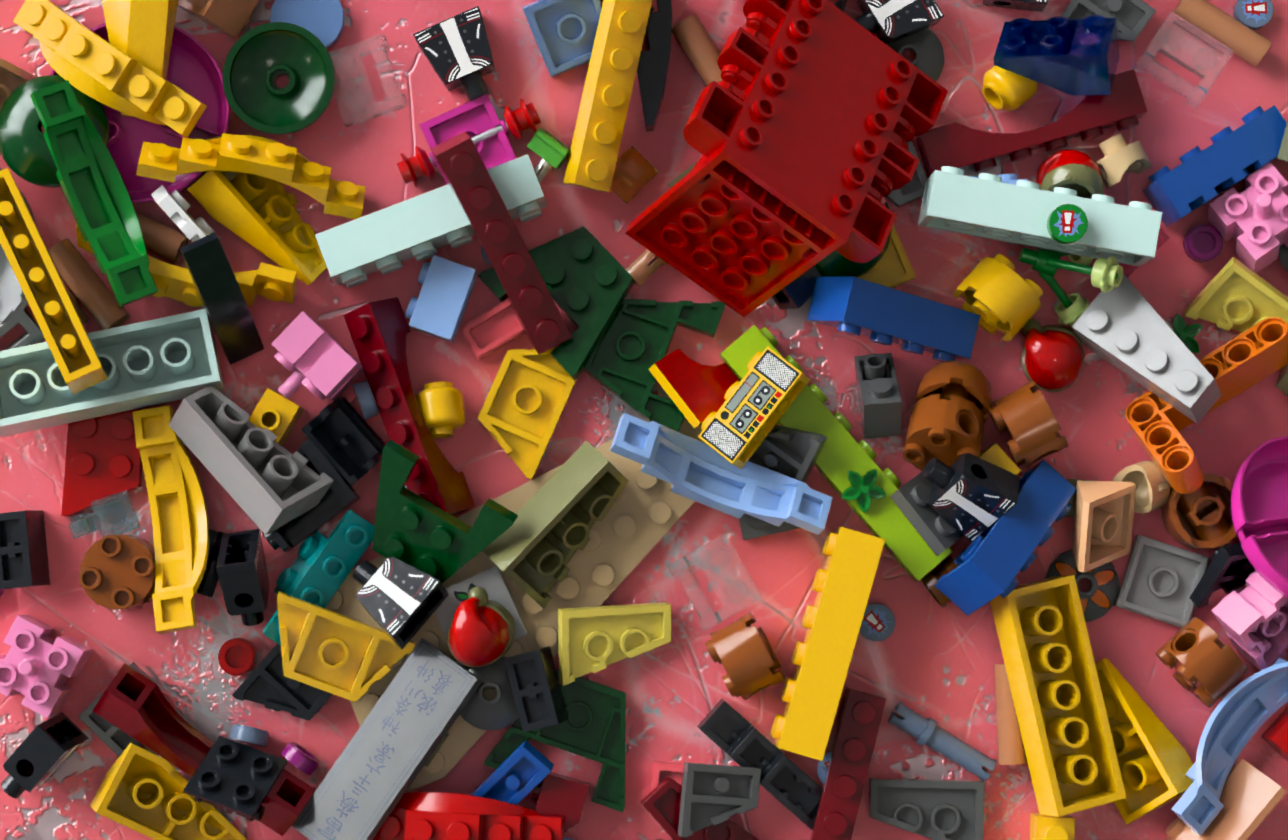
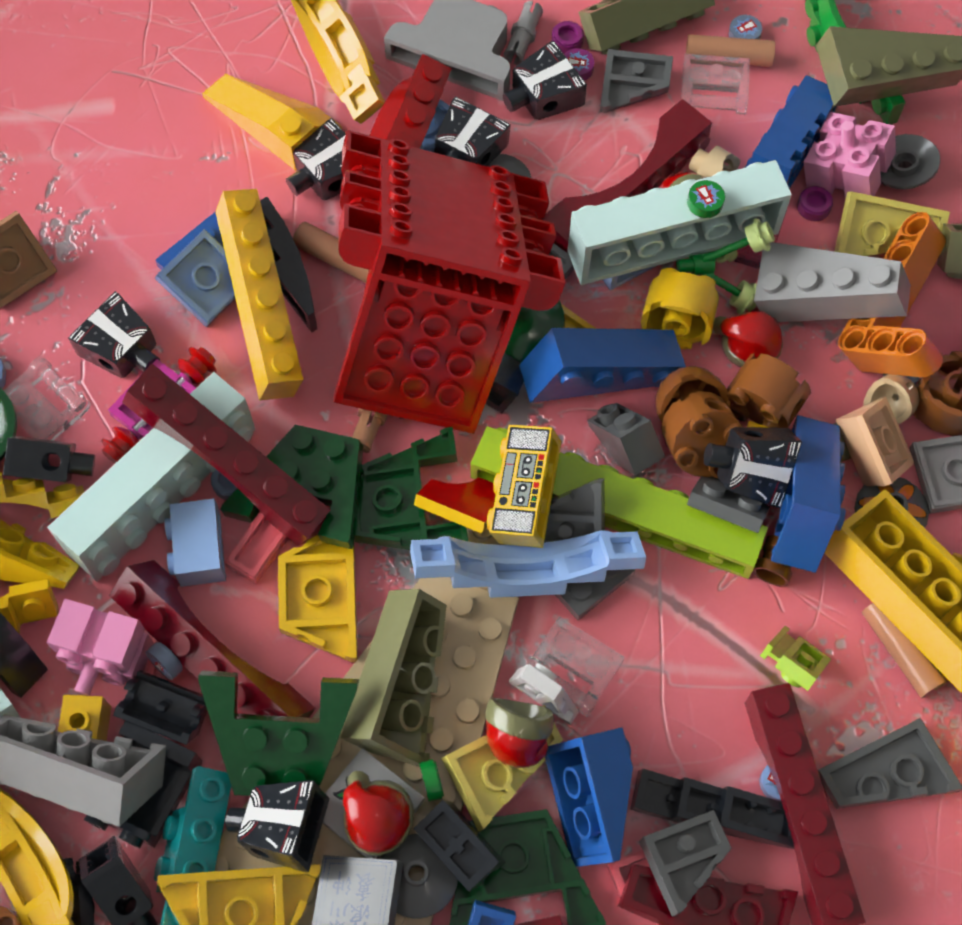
camera: 30 degrees left, 20 degrees down
yellow head [415,382,465,438] -> none
bright green piece [527,128,570,184] -> none
clear yellow slope [611,146,659,203] -> none
dark orange brick [705,612,785,700] -> none
yellow brick [770,527,885,761] -> none
green plant [840,469,886,513] -> none
tile [859,604,895,641] -> none
sand blue pin [888,702,996,781] -> none
yellow head [982,56,1038,111] -> none
clear blue slope [993,15,1120,96] -> none
none -> black torso [3,436,95,482]
none -> green tile [419,759,444,802]
none -> piece [485,697,554,768]
none -> white wing [508,663,579,725]
none -> blue slope [545,727,633,867]
none -> lime plate [760,626,831,691]

